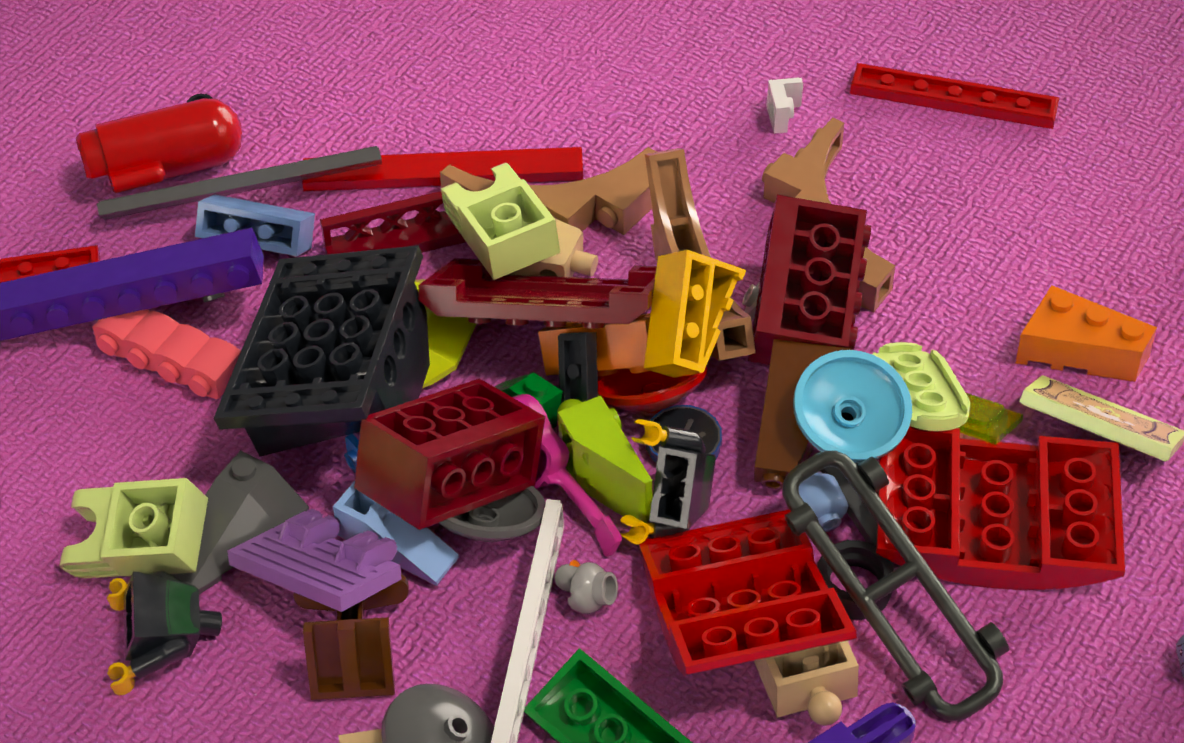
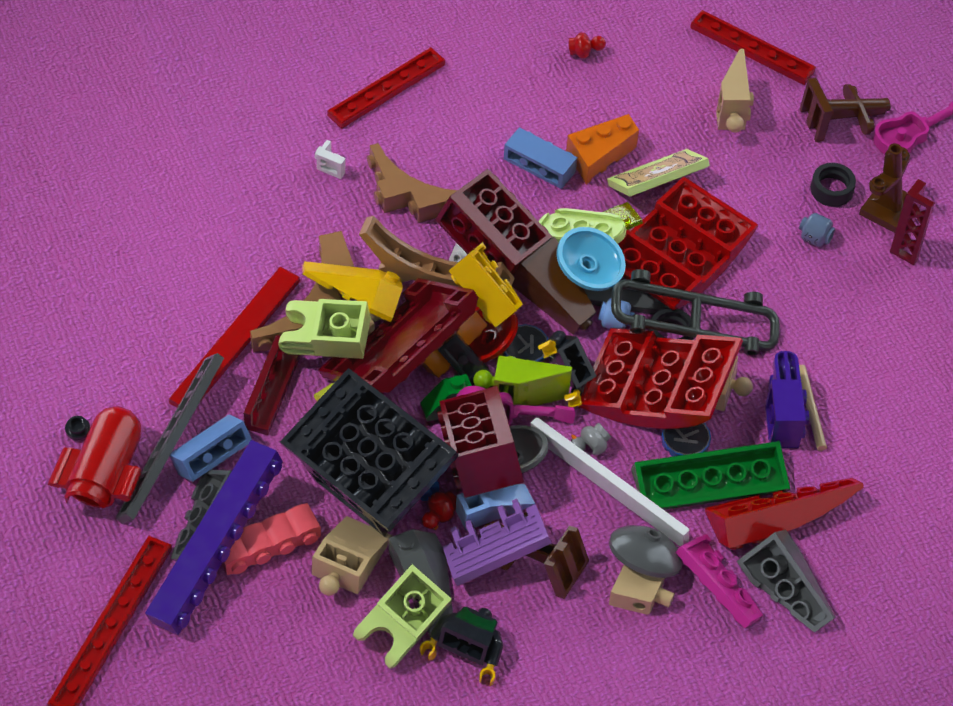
camera: 60 degrees left, 5 degrees up
none -> yellow wedge [302,261,403,322]
none -> tan slope [312,516,392,596]
none -> red animal [422,491,457,530]
none -> medium blue brick [503,127,578,189]
none -> black tile [661,423,711,457]

